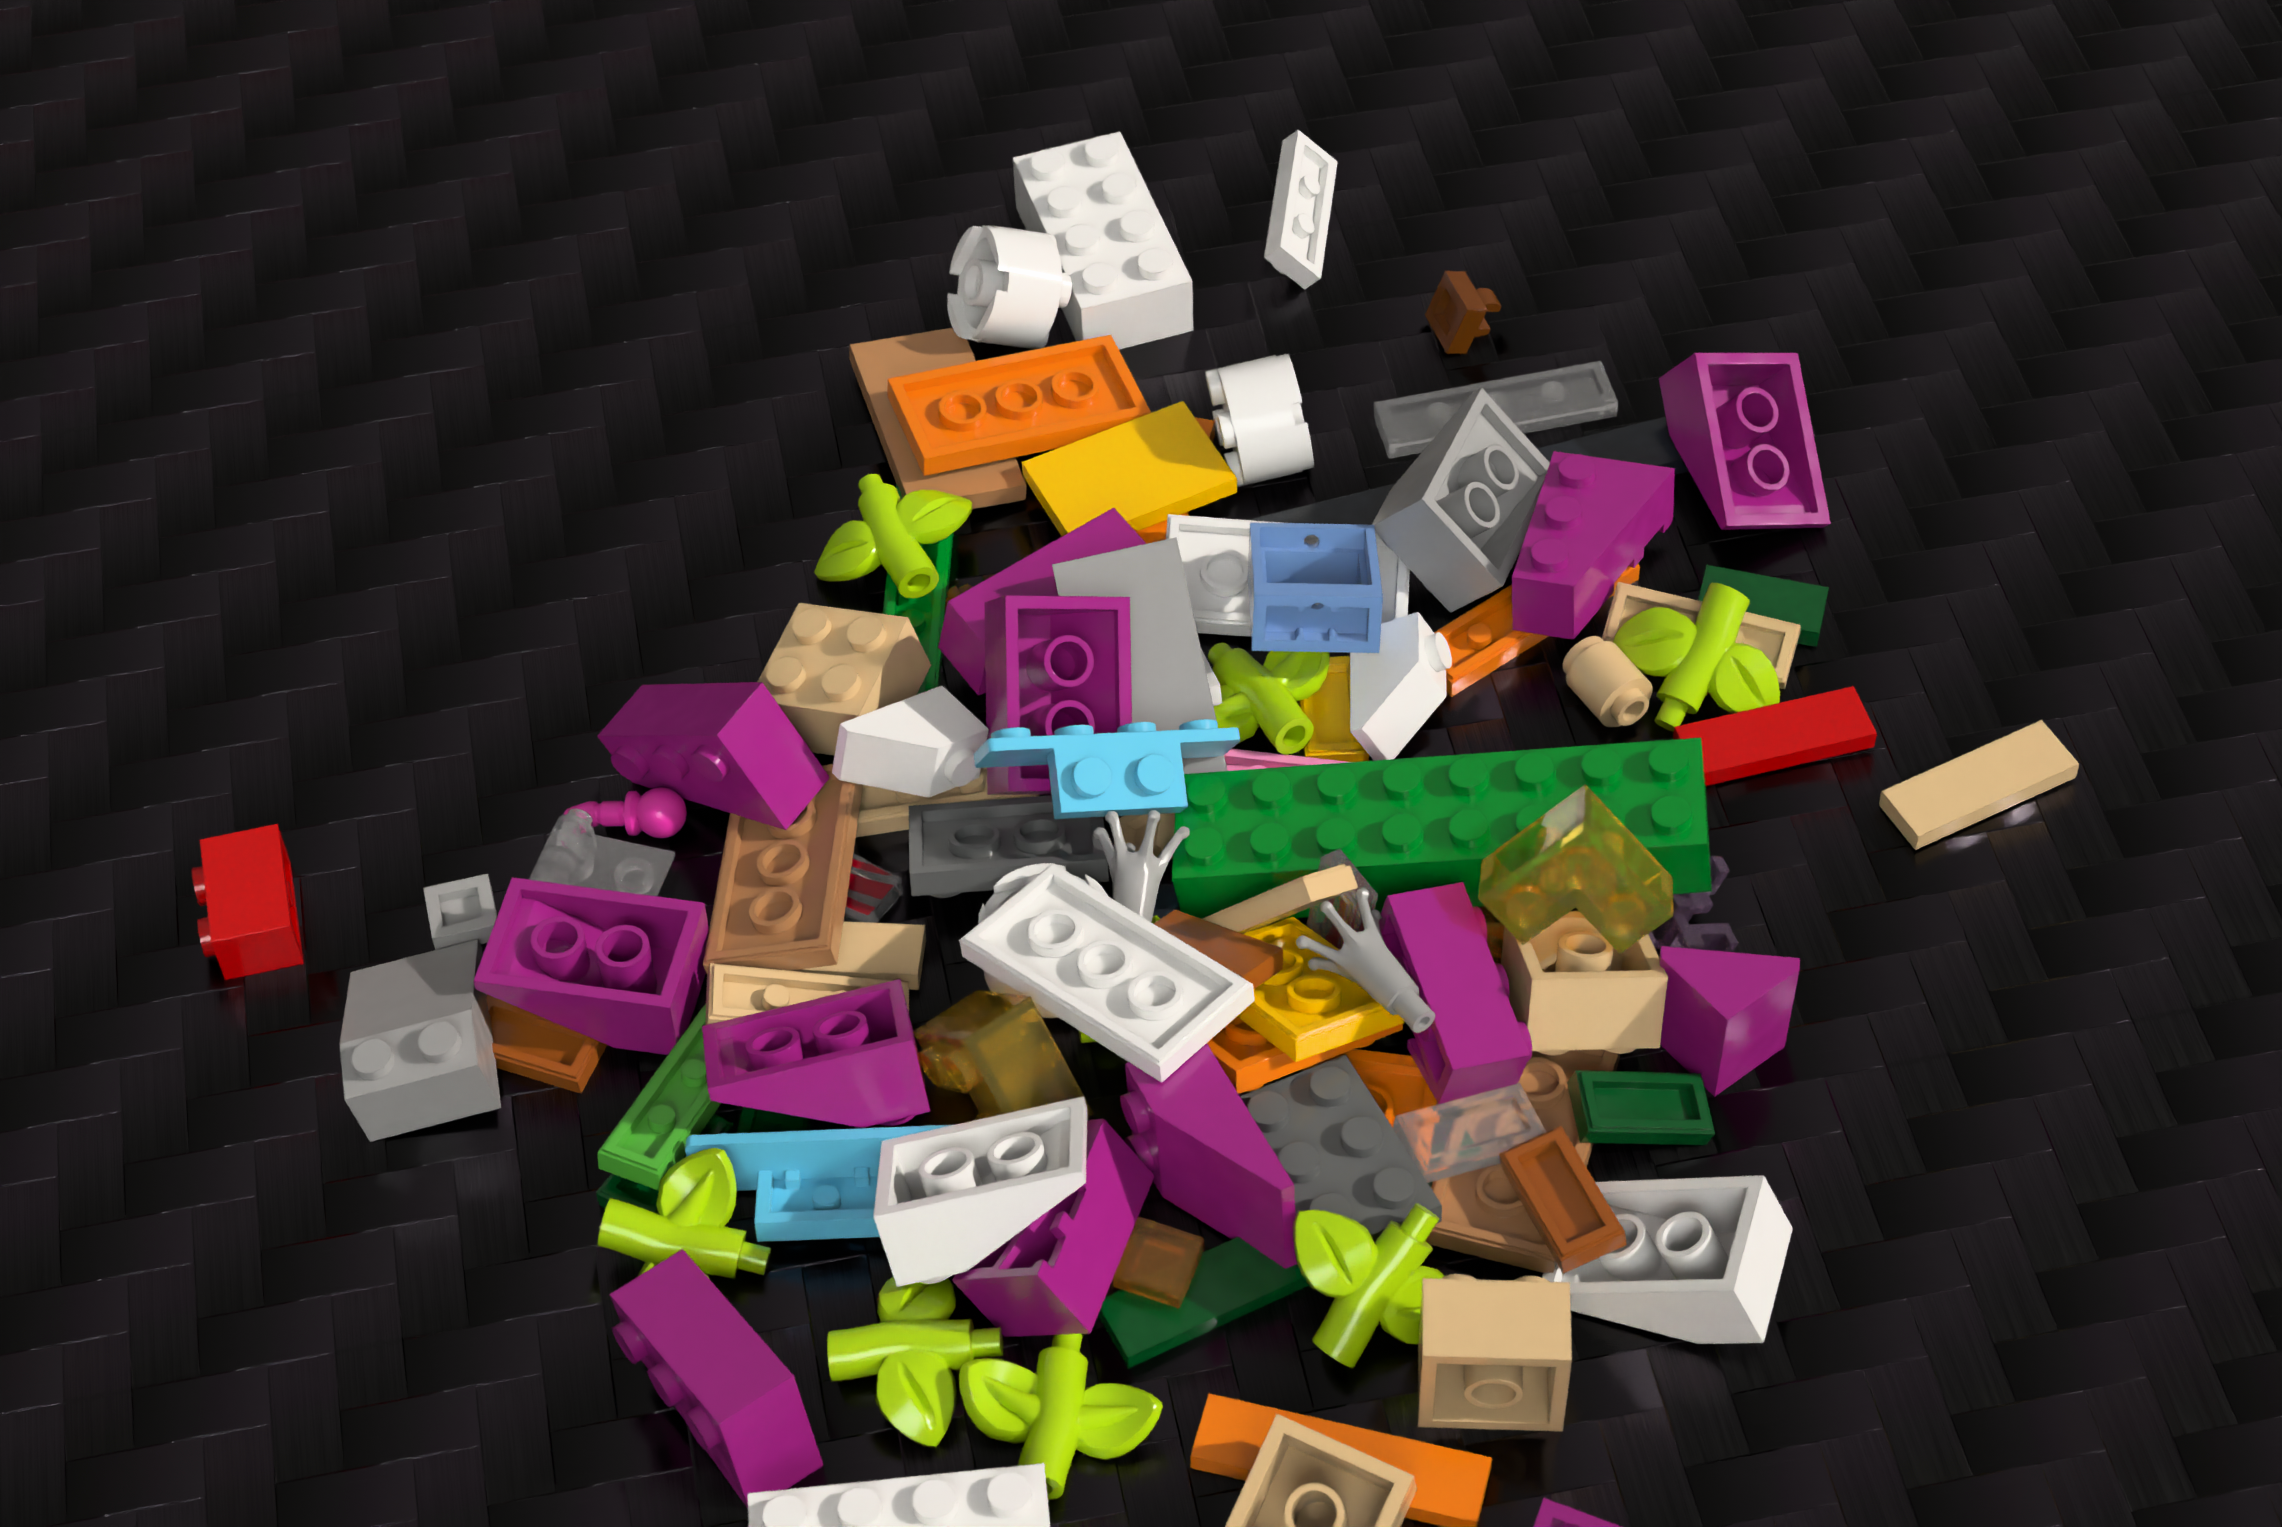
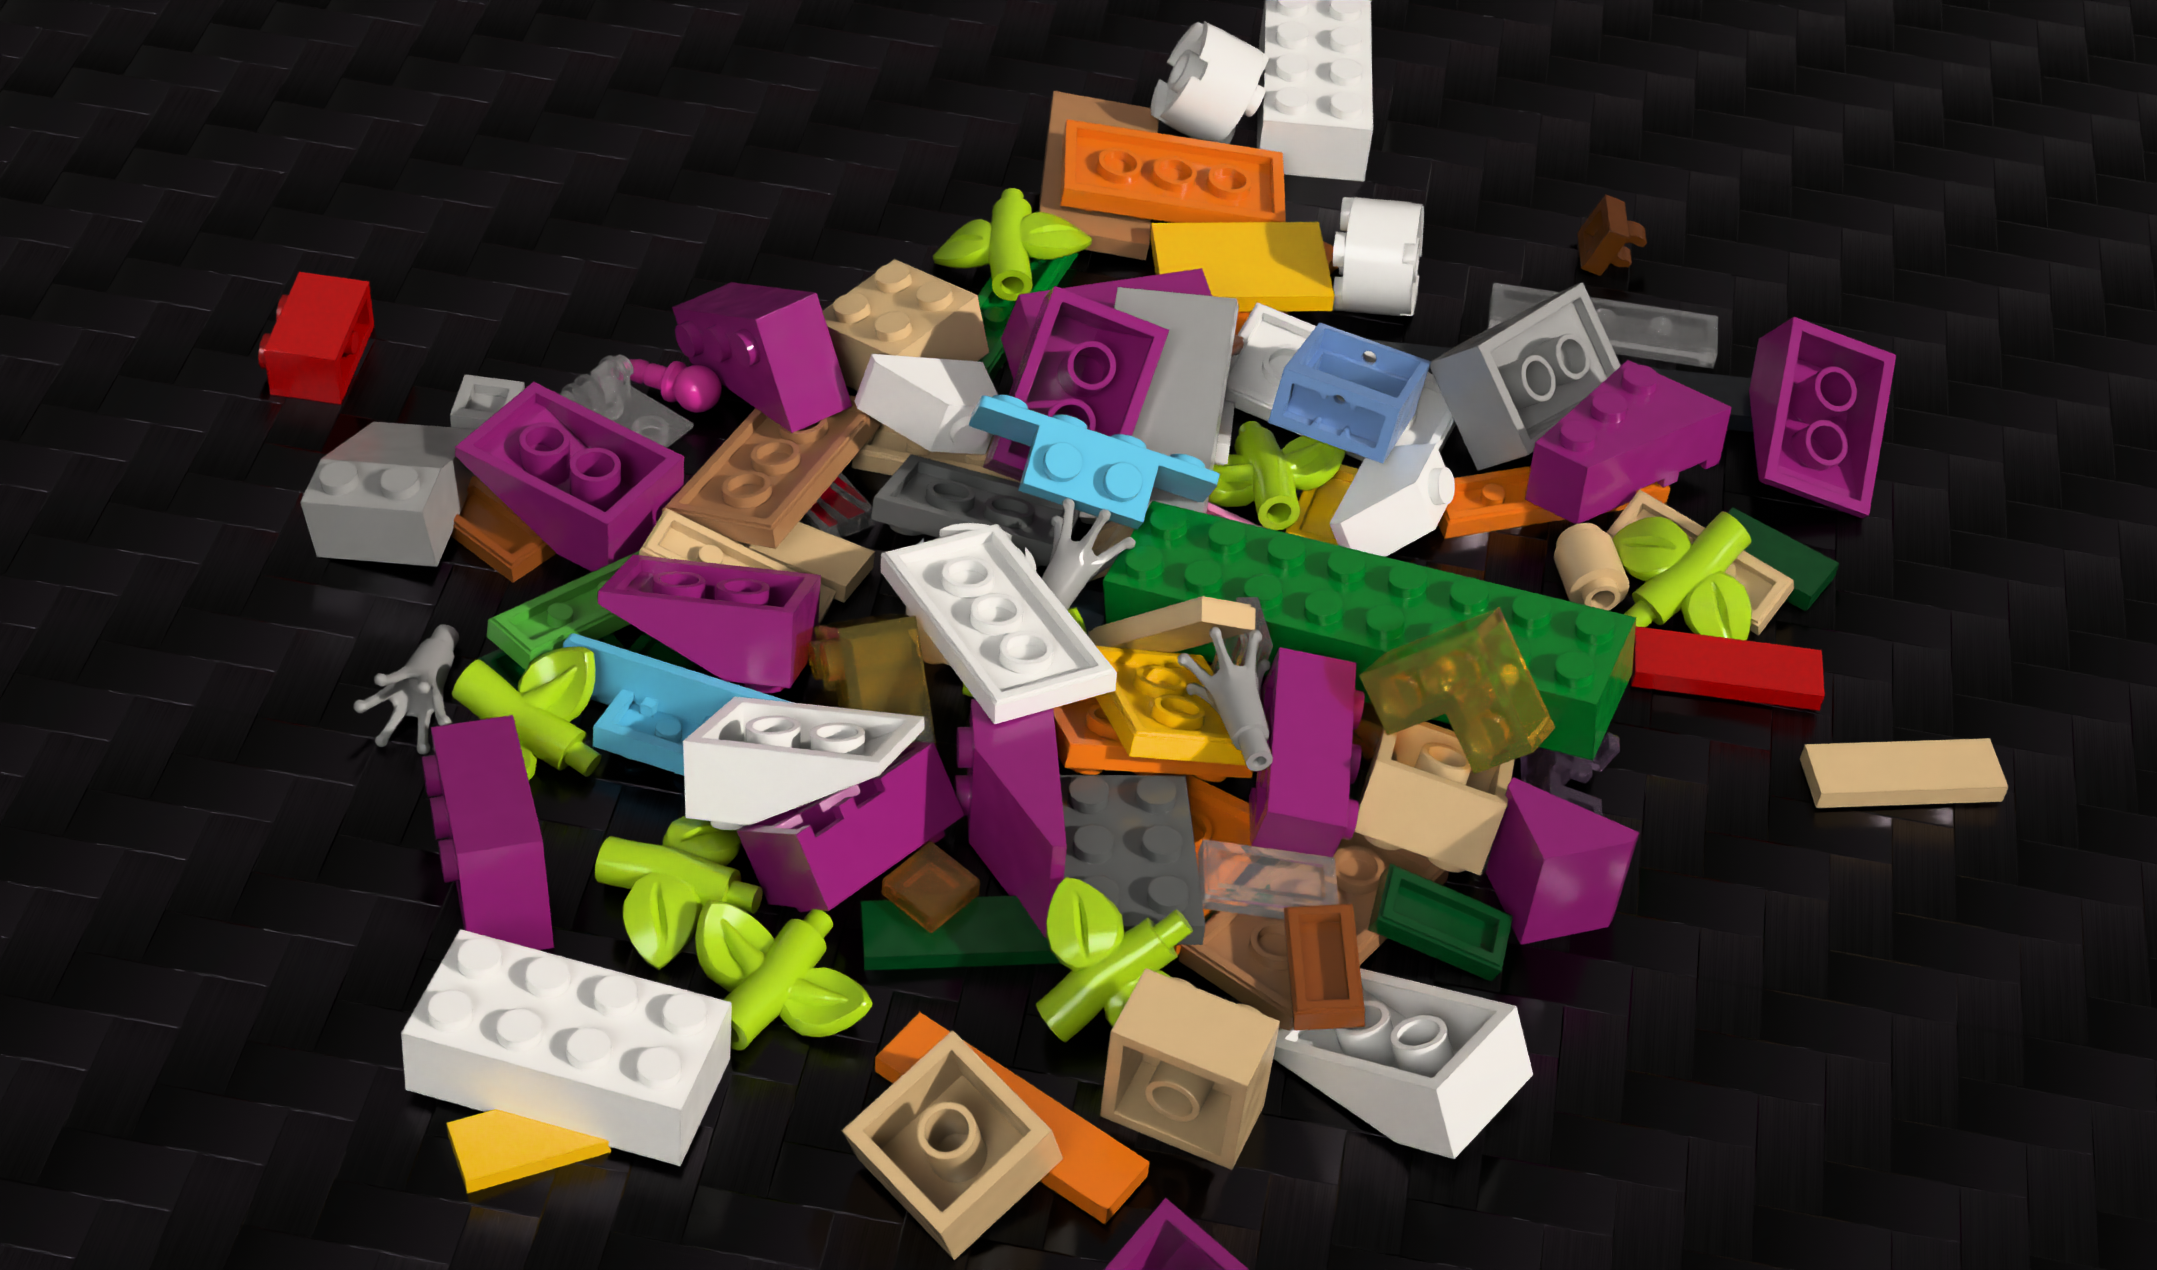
camera: 15 degrees right, 5 degrees down
dark orange tile [1153,909,1283,989] -> none
white plate [1264,130,1337,289] -> none
none -> light grey piece [353,625,459,755]

